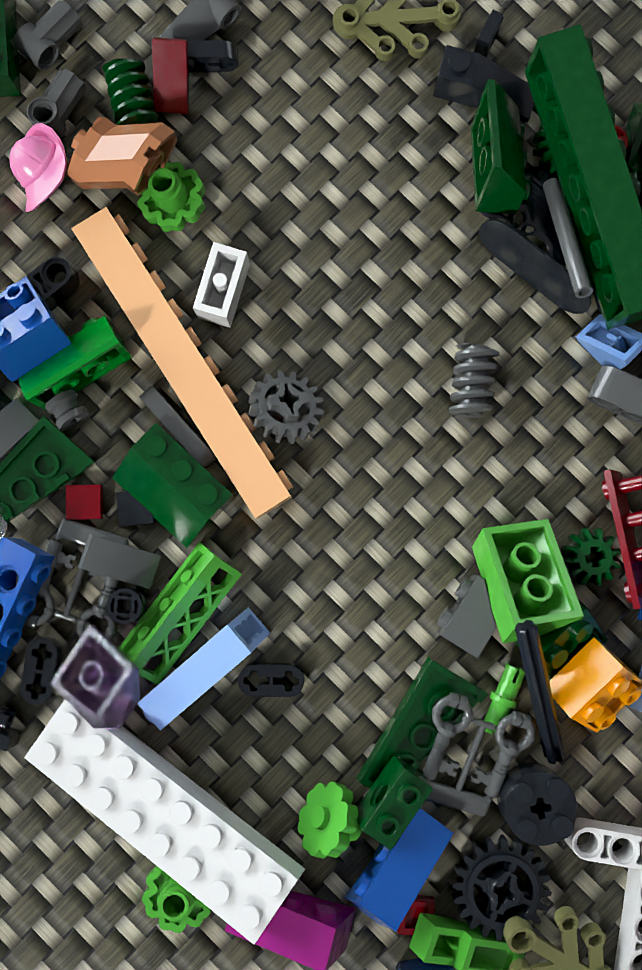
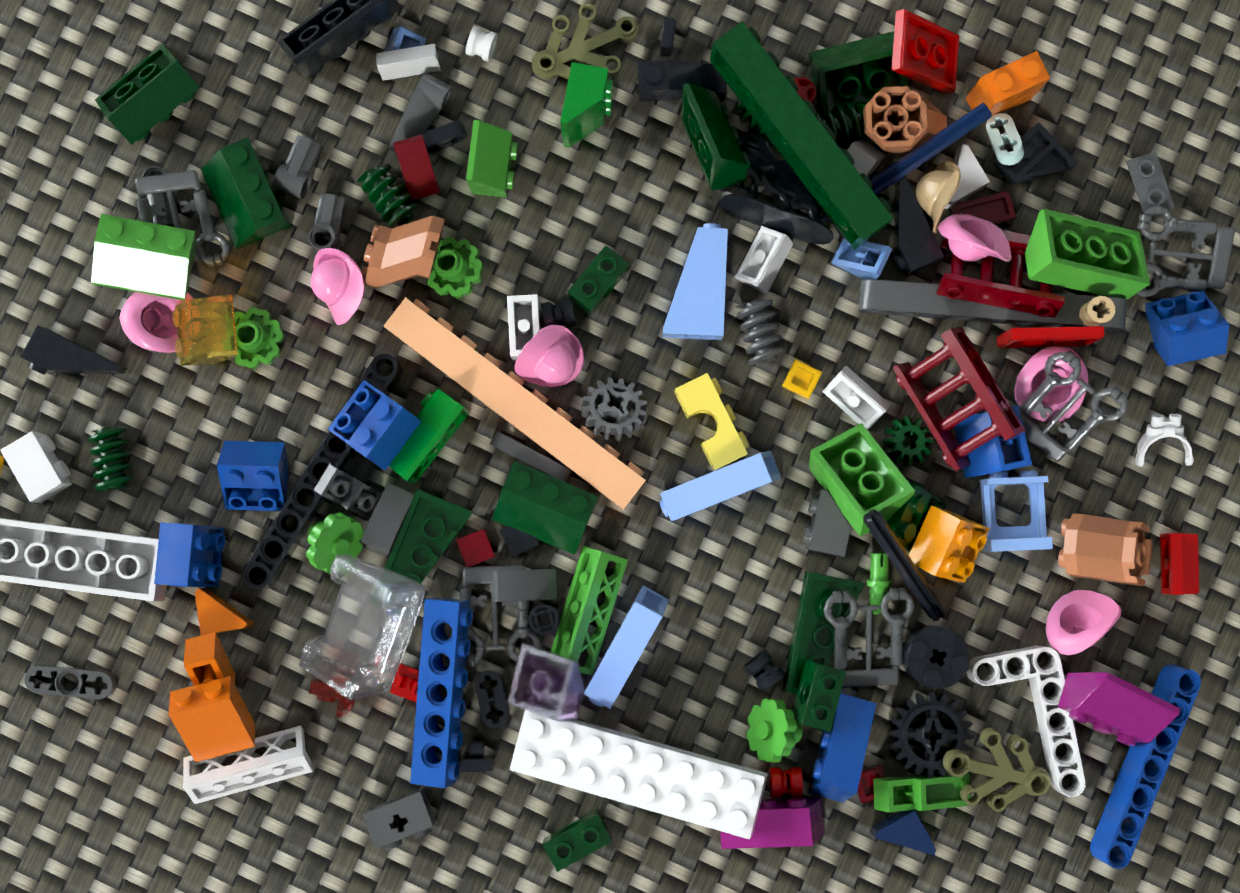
camera: 20 degrees left, 0 degrees up
dark grey wheel [45,389,89,431] -> none
bright green plant [142,865,211,933] -> none
black beam [238,663,305,697] -> none
dark grey piece [543,178,593,298] -> none
none -> bright green slope [466,120,518,198]
none -> bright pink hat [515,325,584,387]
none -> black wheel [541,297,576,327]
none -> dark green brick [542,808,612,872]
none -> green slope [560,62,614,148]
none -> dark green brick [567,245,629,316]
none -> light blue slope [660,451,782,521]
none -> light blue slope [662,223,728,340]
none -> light yellow arch [674,373,750,472]
none -> white slope [734,226,793,294]
none -> black wheel [743,649,785,692]
none -> red wheel [769,767,803,798]
none -> yellow tile [781,359,822,400]
none -> white slope [822,366,890,430]

